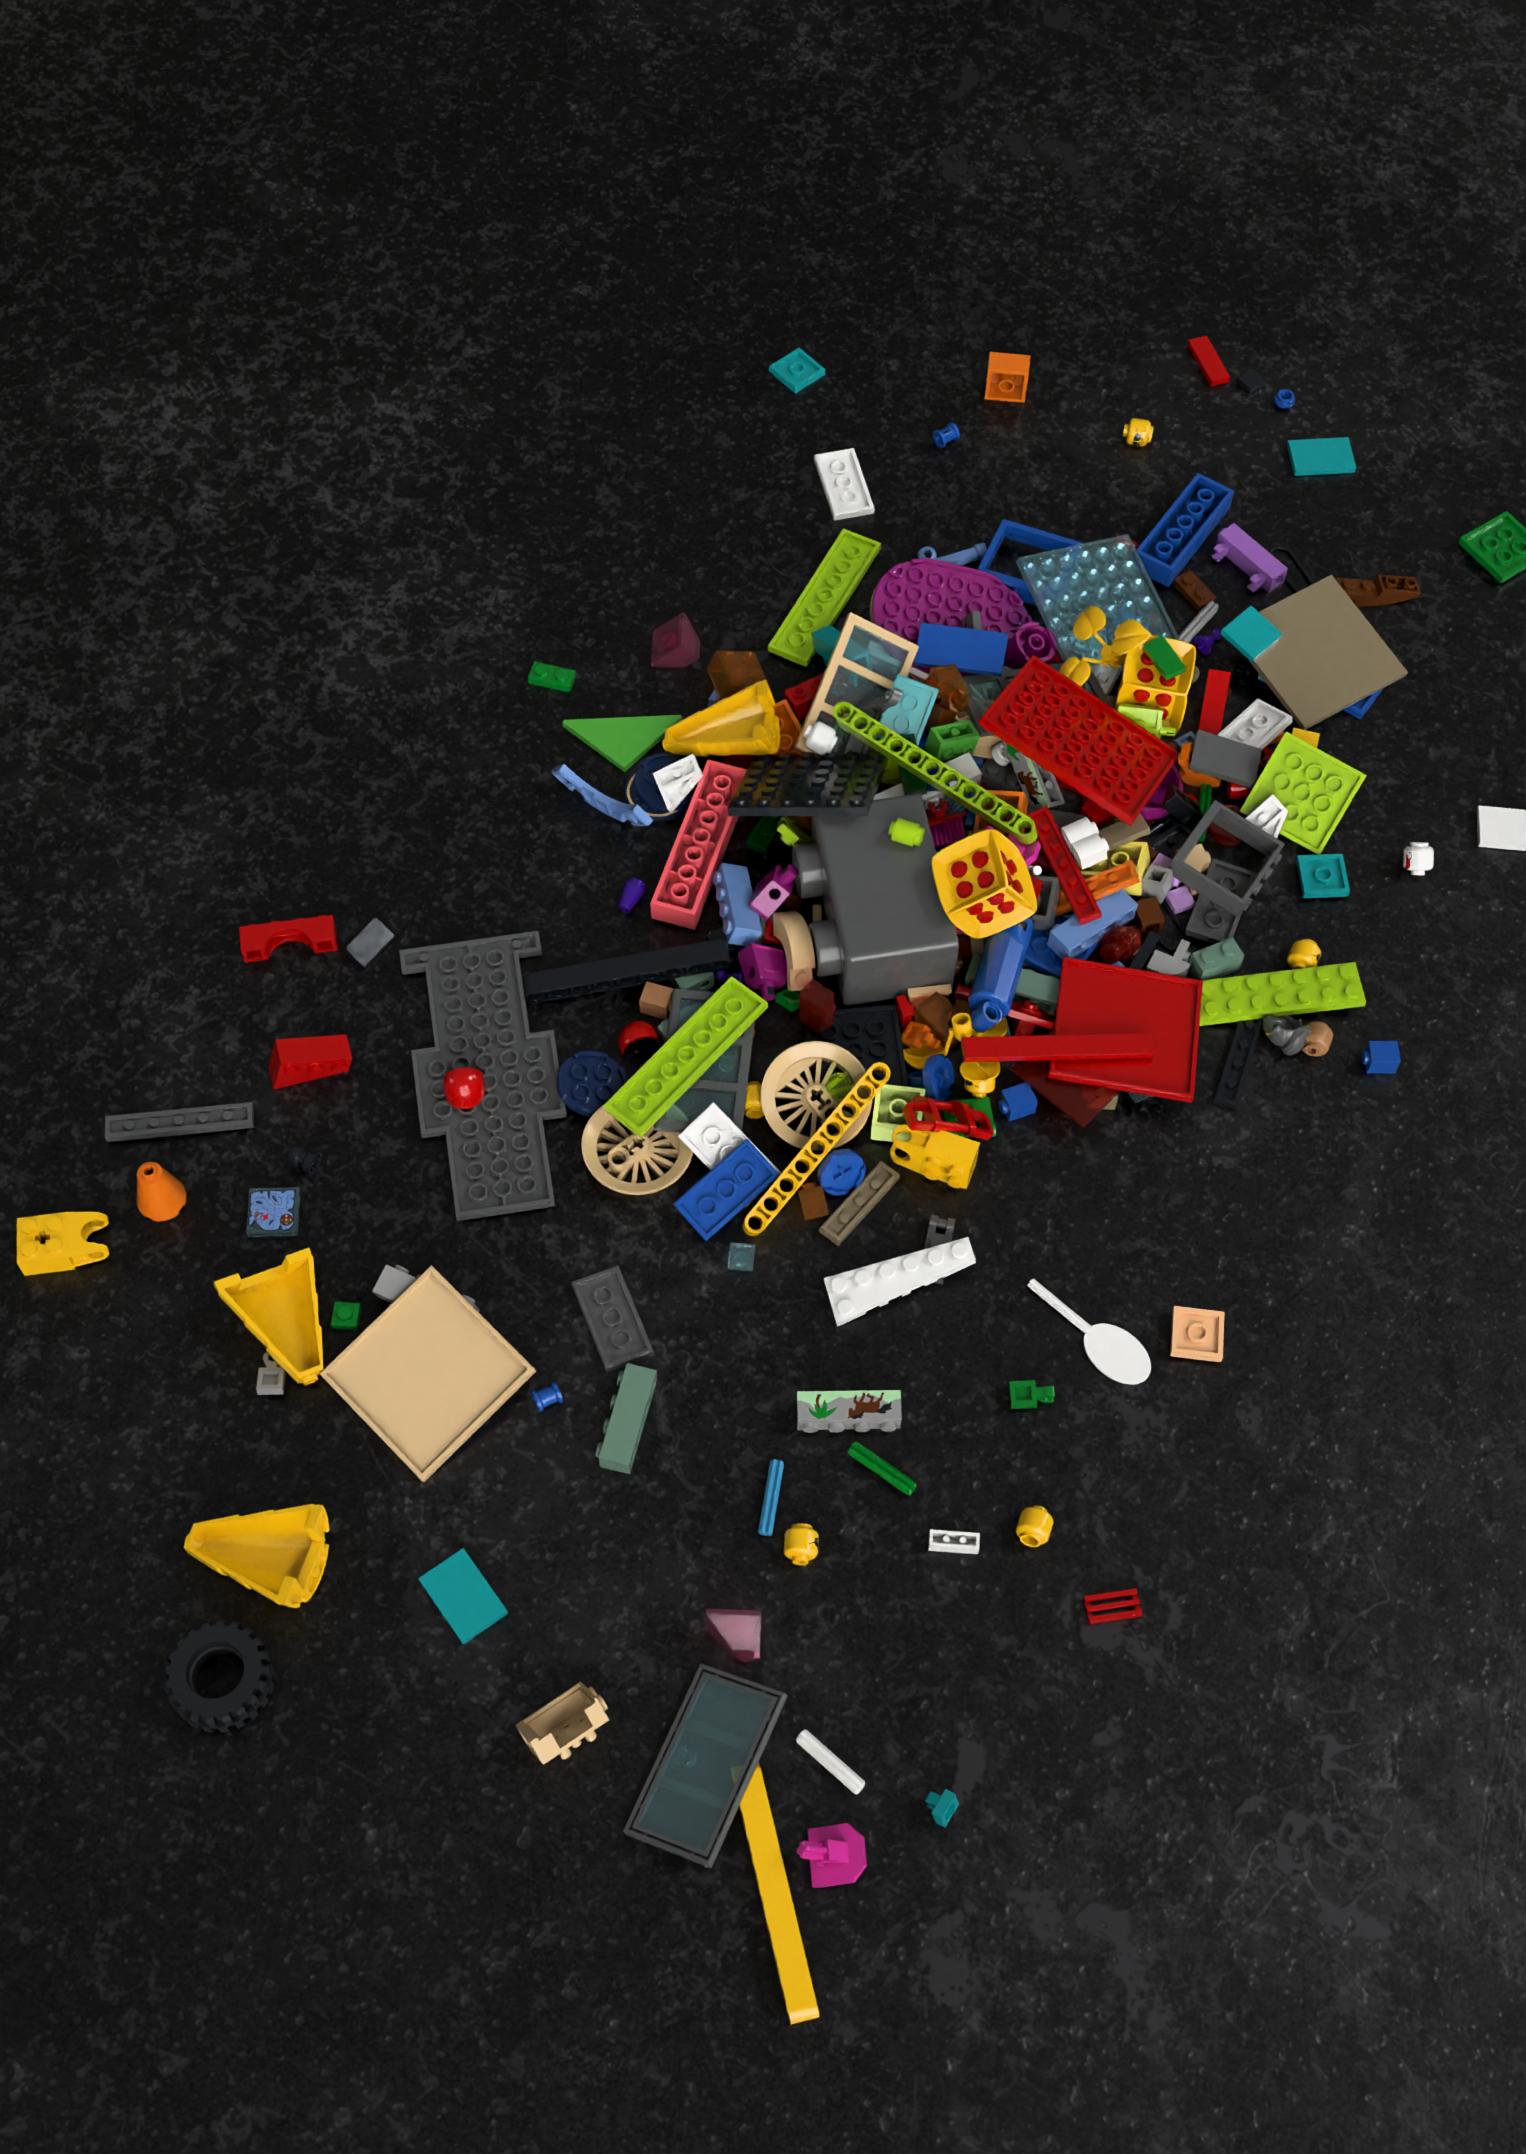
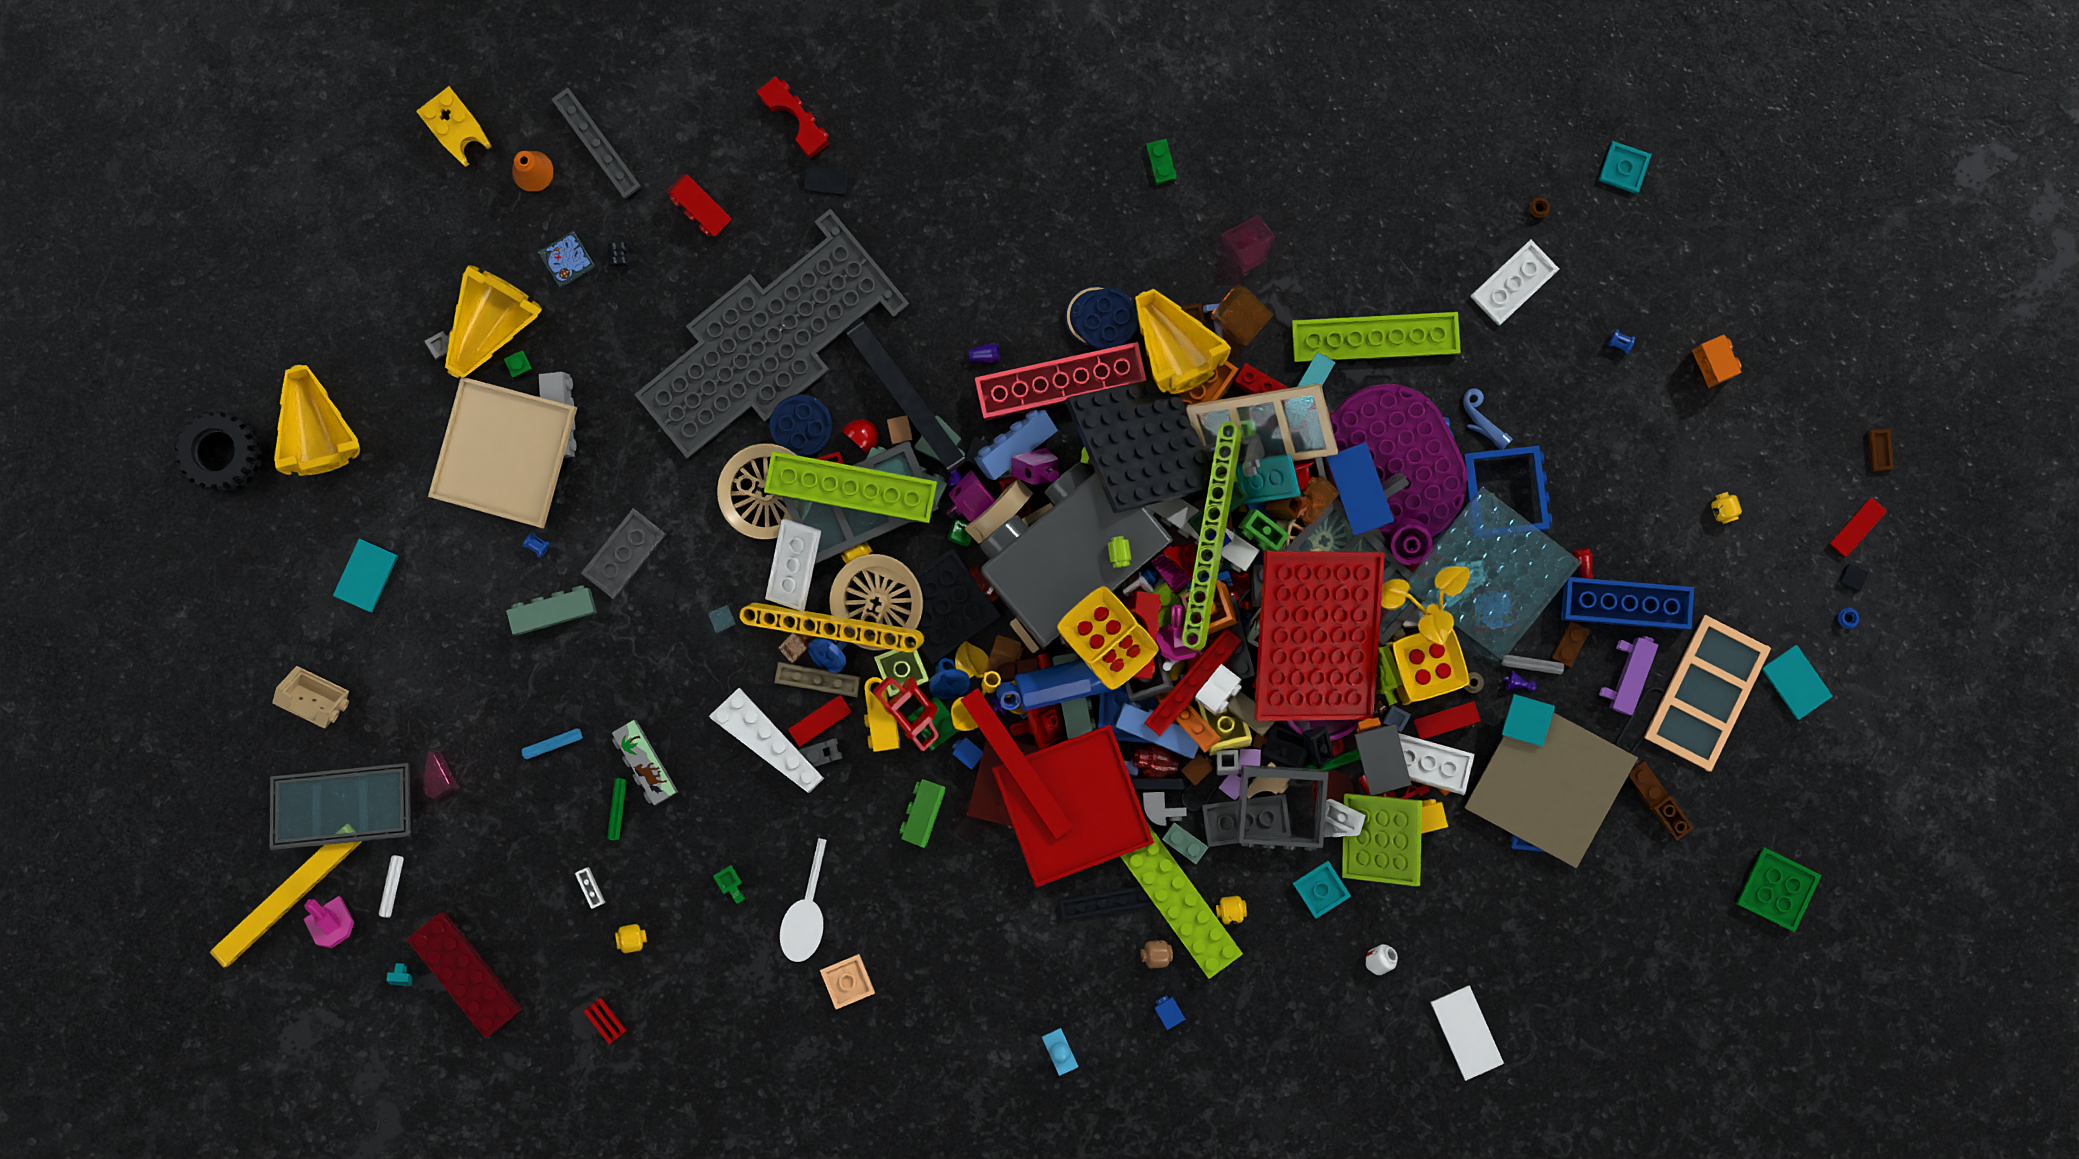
camera: 60 degrees right, 25 degrees up
red helmet [442,1067,485,1109] -> none
medium blue tile [551,764,653,826] -> none
bright green tile [562,715,682,772] -> none
white wing [653,754,703,812] -> none
blue tile [673,1139,780,1241] -> none
yellow head [784,1523,819,1565] -> none
clear red brick [799,979,836,1033] -> none
white head [803,721,838,755] -> none
clear neon green tile [827,1073,852,1098] -> none
red plate [895,995,915,1028] -> none
orange plate [901,1021,941,1050] -> none
green tile [1143,635,1186,681] -> none
dark grey hair [1262,1015,1312,1056] -> none
none -> dark red brick [406,911,523,1039]
none -> red tile [788,695,852,747]
none -> bright green slope [899,779,947,848]
none -> clear red tile [969,565,999,603]
none -> medium azure tile [1042,1028,1078,1076]
none -> reddish brown plate [1529,197,1550,218]
none -> door [1644,615,1771,772]
none -> reddish brown tile [1868,428,1894,472]

